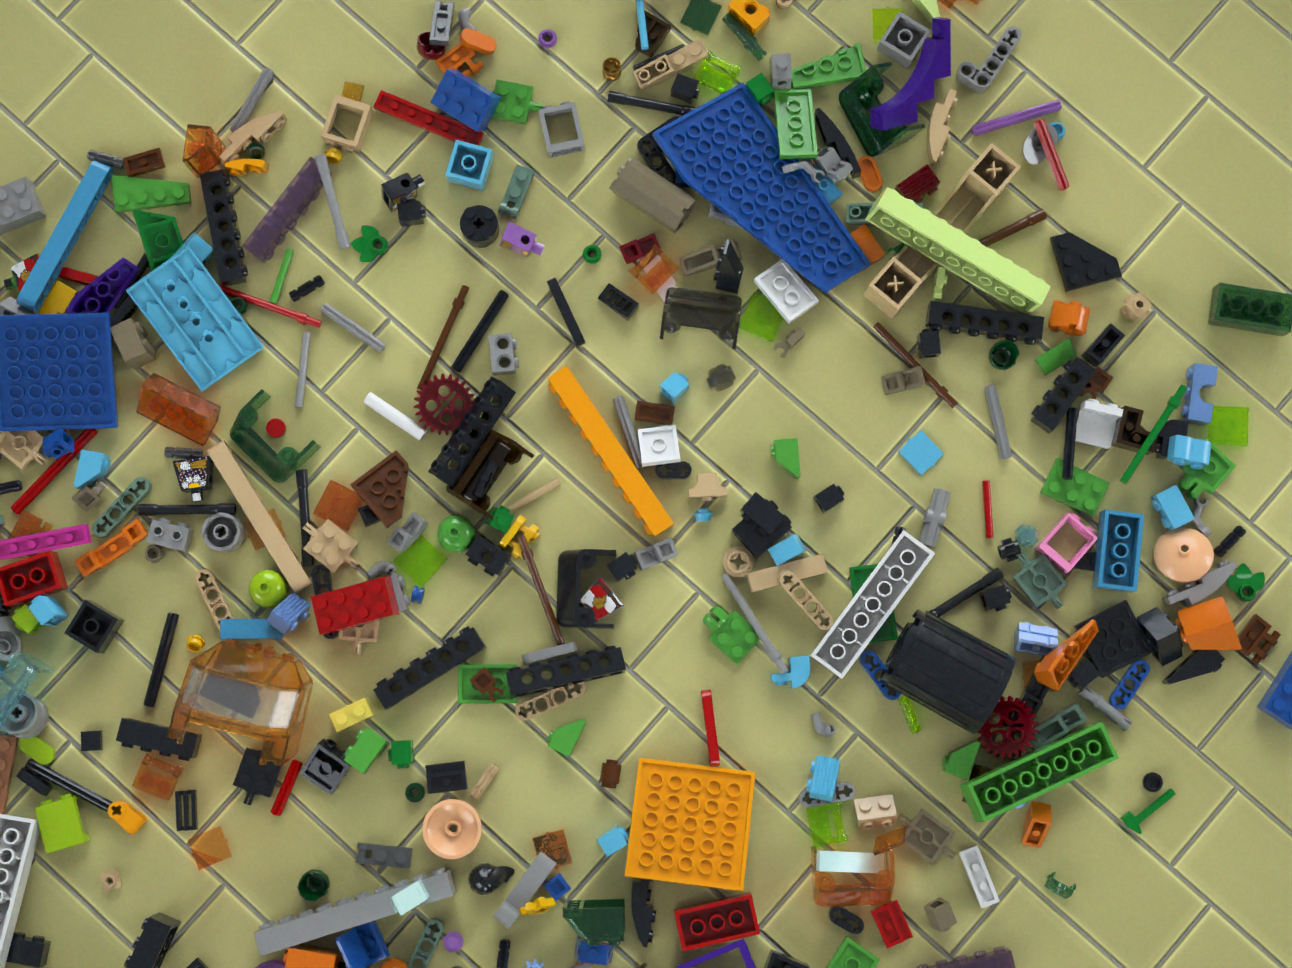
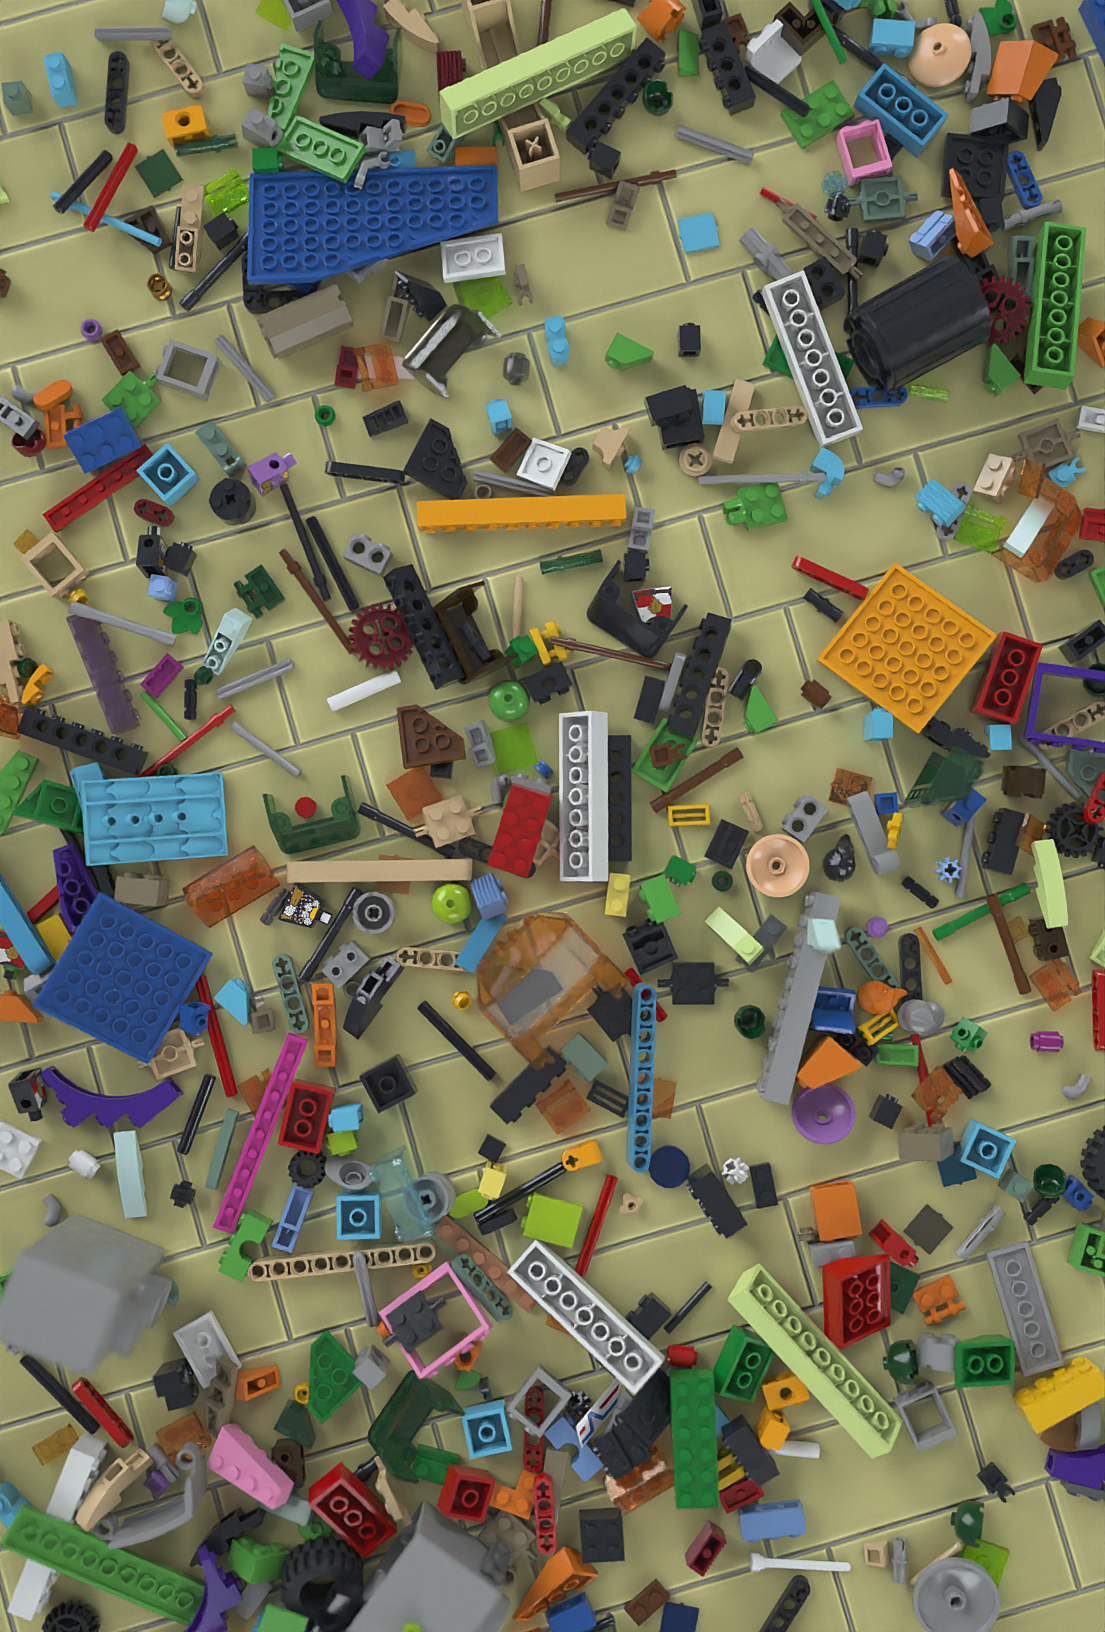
camera: 60 degrees left, 5 degrees up
none -> reddish brown plate [100,329,141,377]
none -> dark red beam [134,499,174,527]
none -> magenta plate [140,653,185,698]
none -> light blue brick [148,574,178,602]
none -> dark green plate [194,666,213,685]
none -> light aqua slope [201,608,253,676]
none -> light grey axle [215,335,275,402]
none -> dark green plate [233,564,286,619]
none -> light grey brick [243,63,273,99]
none -> black bar [280,484,331,602]
none -> black slope [343,956,404,1039]
none -> black plate [402,418,468,500]
none -> dark tan plate [473,484,494,499]
none -> light yellow brick [478,1159,508,1200]
none -> clear green pin [539,549,603,575]
none -> medium azure brick [545,316,569,367]
none -> white brick [559,711,608,881]
none -> sand green brick [561,1031,608,1081]
none -> red axle [575,1174,618,1276]
none -> dark azure beam [626,982,657,1173]
none -> black slope [634,675,665,724]
none -> clear blue tile [648,1145,690,1188]
none -> reddish brown piece [650,747,744,813]
none -> black plate [657,962,729,1005]
none -> yellow tile [667,804,710,827]
none -> yellowish green slope [704,907,764,965]
none -> white gear [722,1157,749,1185]
none -> black piece [727,659,762,700]
none -> dark tan plate [776,199,863,281]
none -> light grey brick [781,794,828,843]
none -> black brick [803,256,846,311]
none -> black pin [803,588,844,623]
none -> black piece [826,25,917,88]
none -> medium azure panel [984,725,1012,751]
none -> medium azure plate [1045,457,1086,492]

